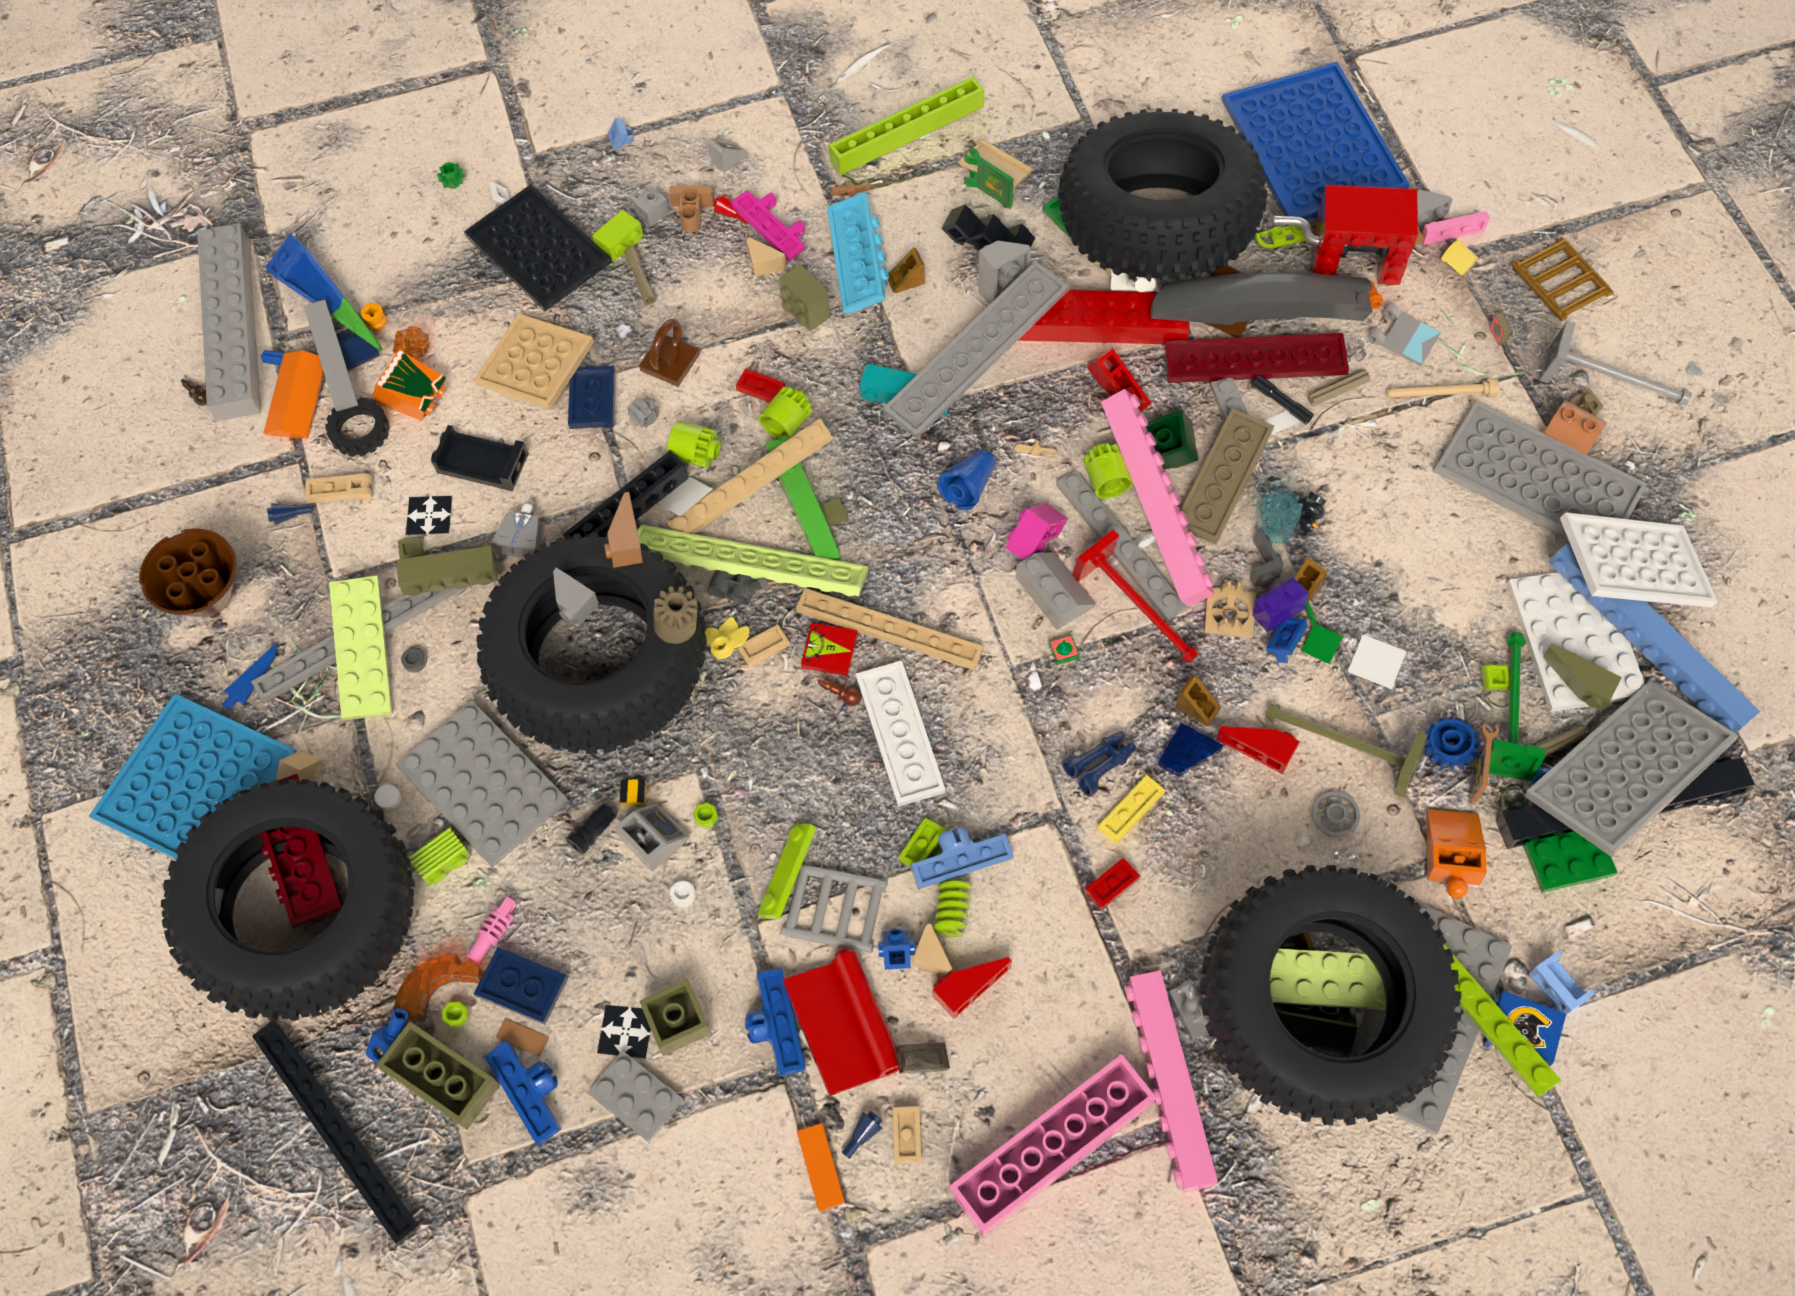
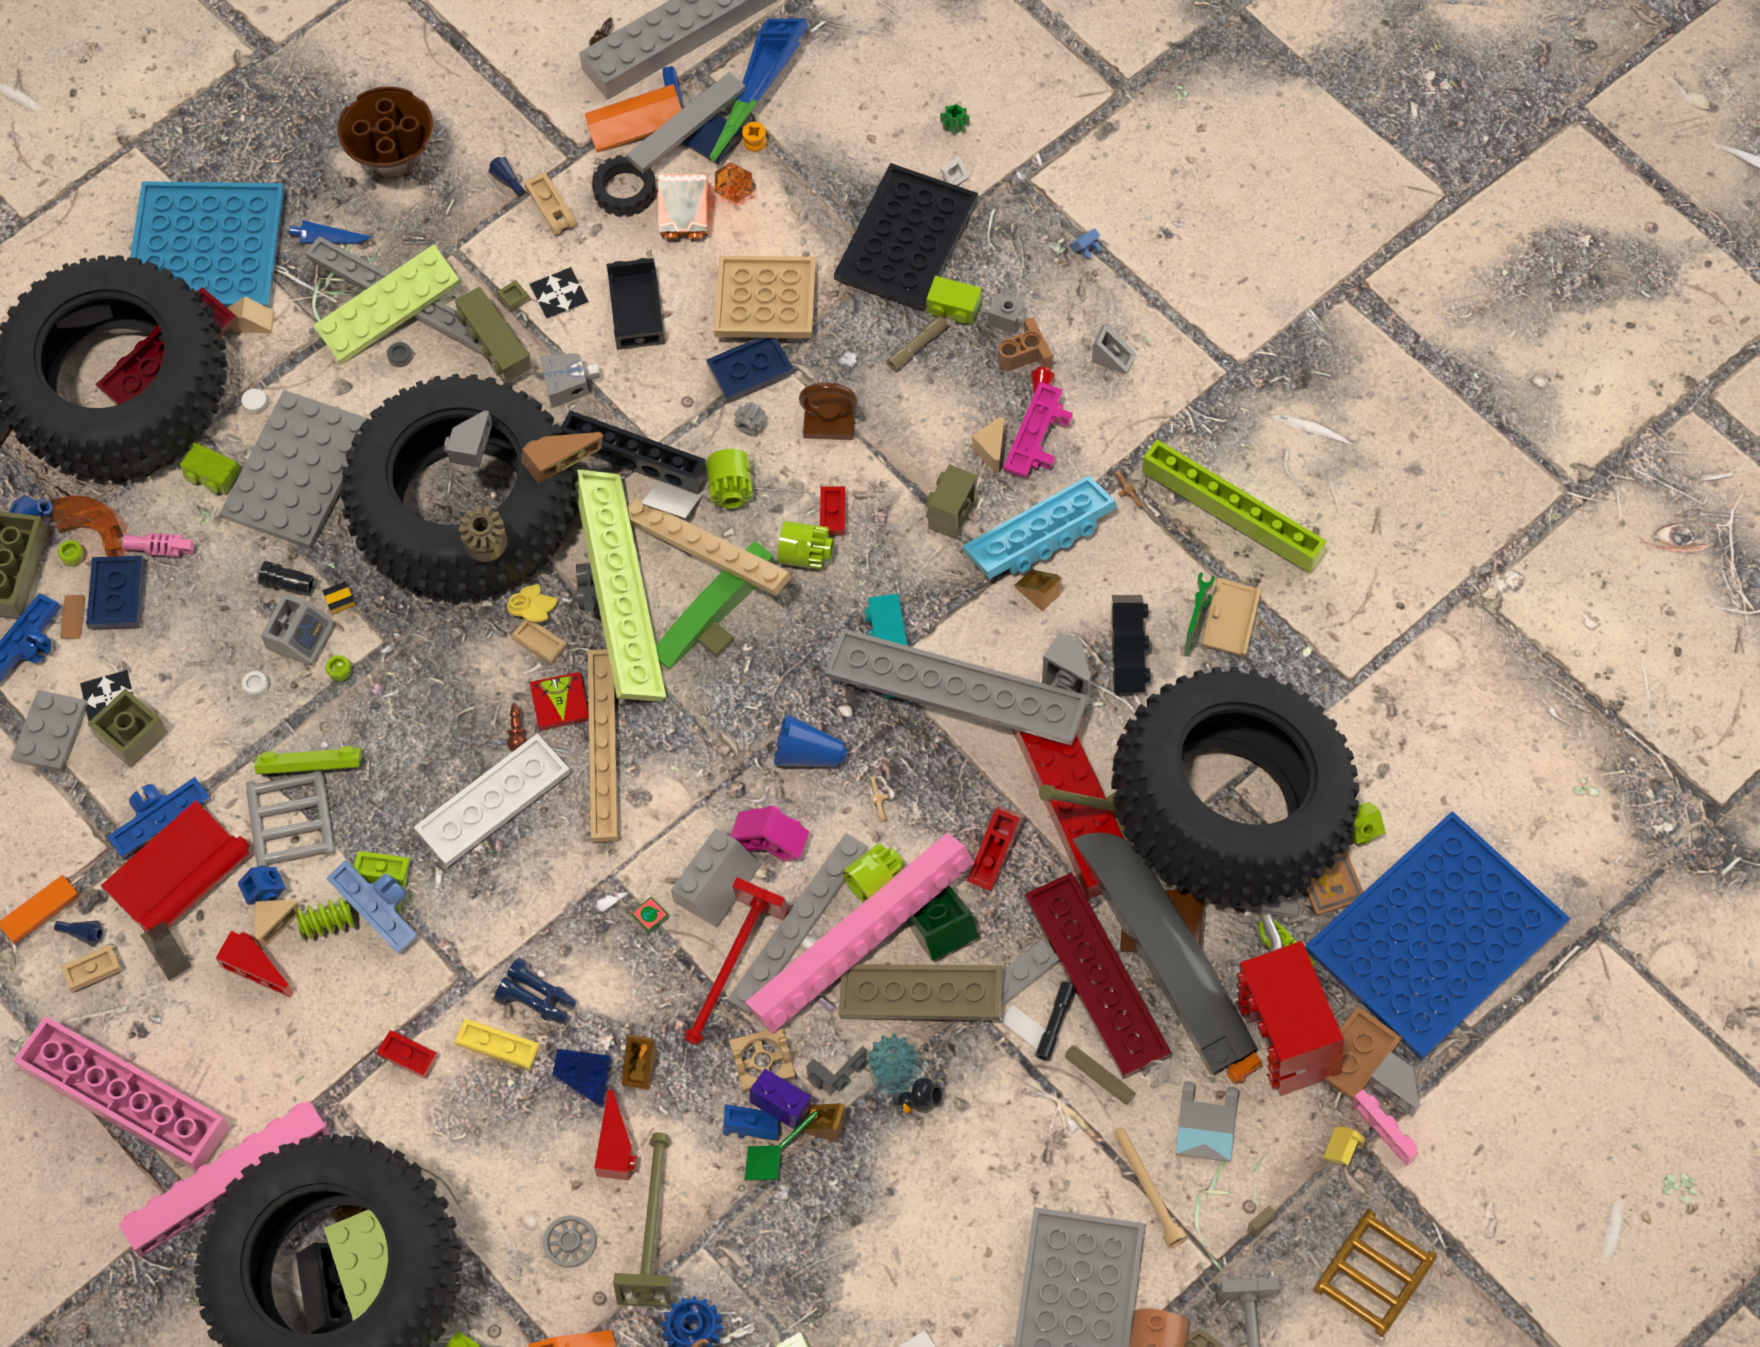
camera: 65 degrees right, 0 degrees up
white sticker [1348,634,1406,689] -> none

